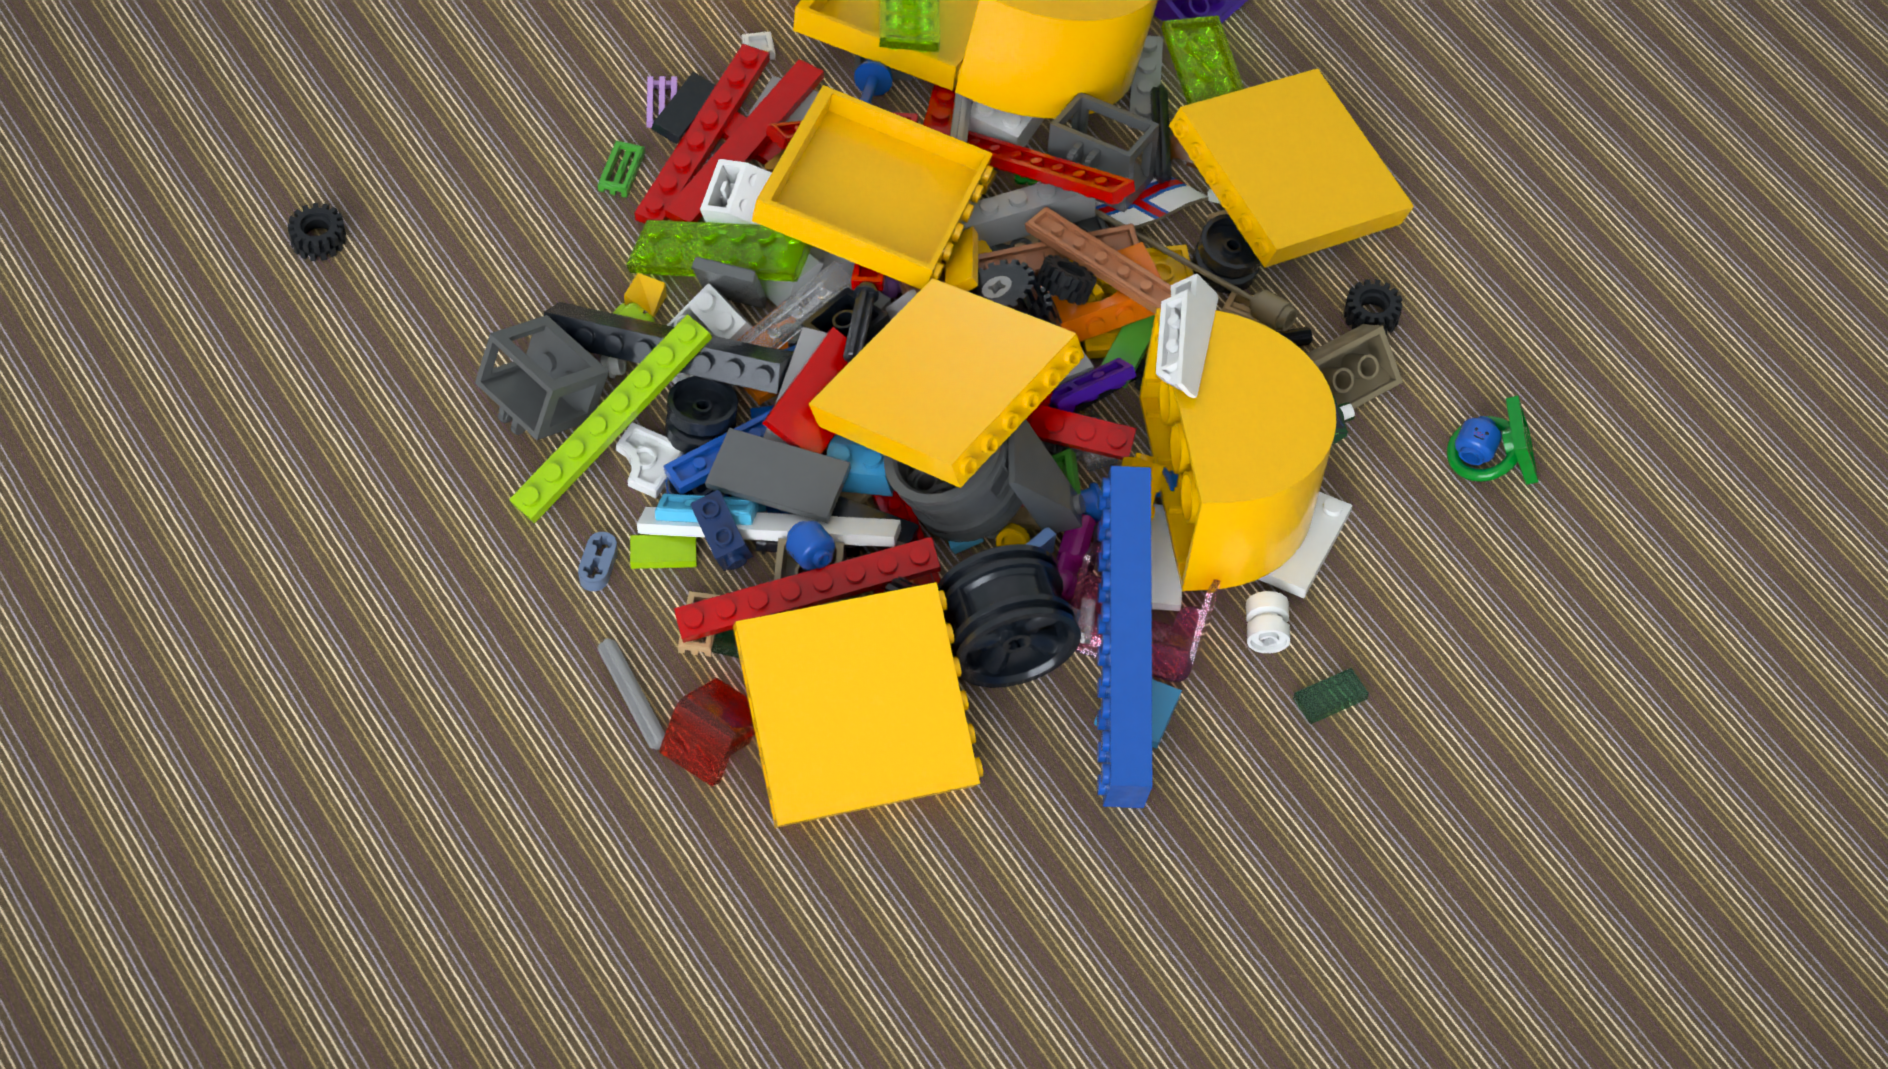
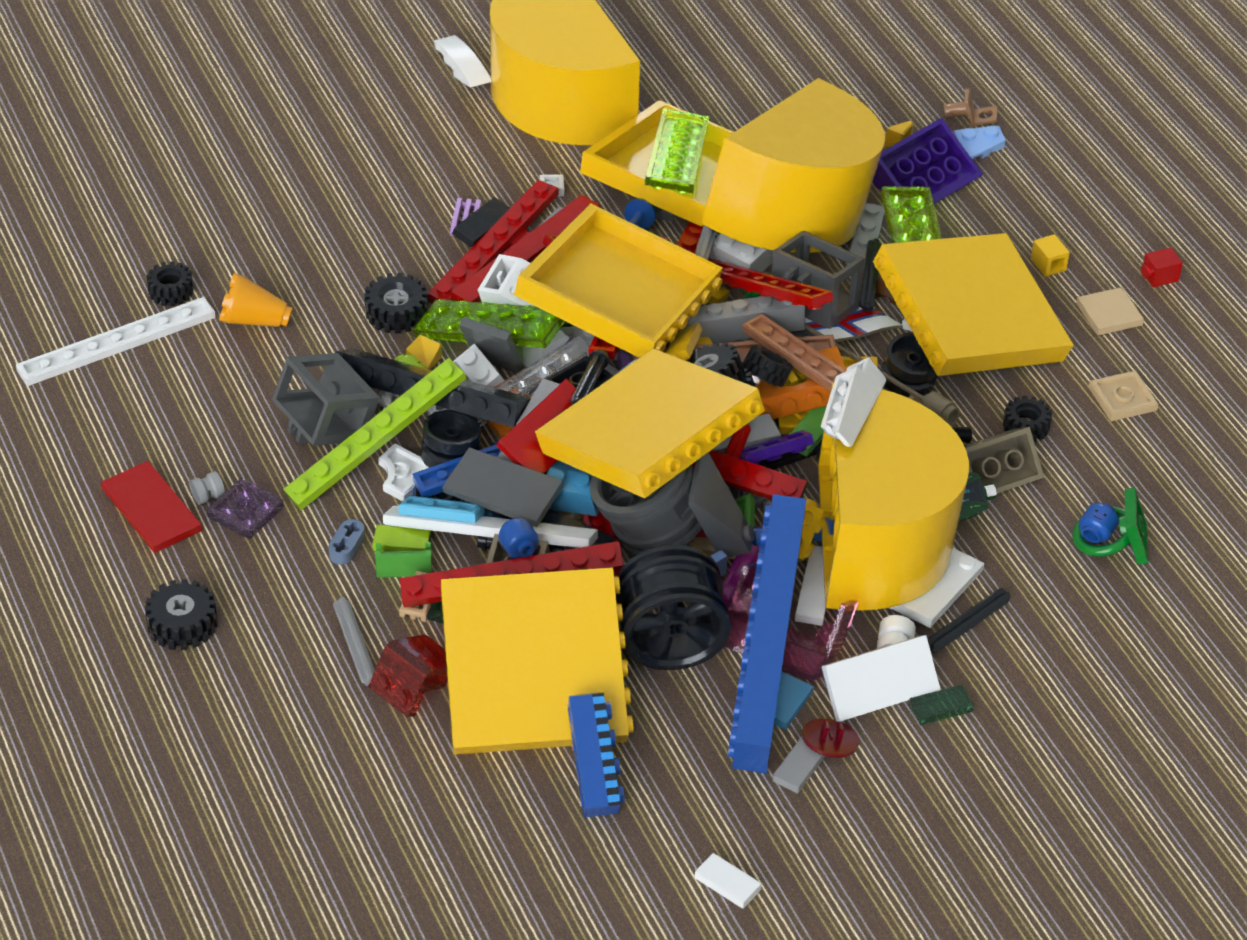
camera: 10 degrees right, 10 degrees down
bright green tile [598,141,645,198] -> none
dark blue bracket [691,490,753,571] -> none
clear tile [1073,598,1096,644] -> none
none -> white tile [16,297,215,386]
none -> red tile [101,461,202,553]
none -> black wheel [145,579,218,650]
none -> light grey wheel [189,471,225,505]
none -> clear purple plate [206,478,284,539]
none -> light orange cone [219,273,293,327]
none -> black wheel [364,273,428,334]
none -> bright green hinge [375,542,432,578]
none -> blue brick [567,692,625,818]
none -> white tile [695,853,762,909]
none -> light grey tile [773,737,825,794]
none -> dark red piece [802,718,859,758]
none -> white tile [822,635,941,722]
none -> black axle [927,588,1010,653]
none -> yellow brick [1031,234,1070,277]
none -> tan tile [1076,287,1144,336]
none -> tan tile [1088,370,1159,421]
none -> red brick [1141,248,1183,287]

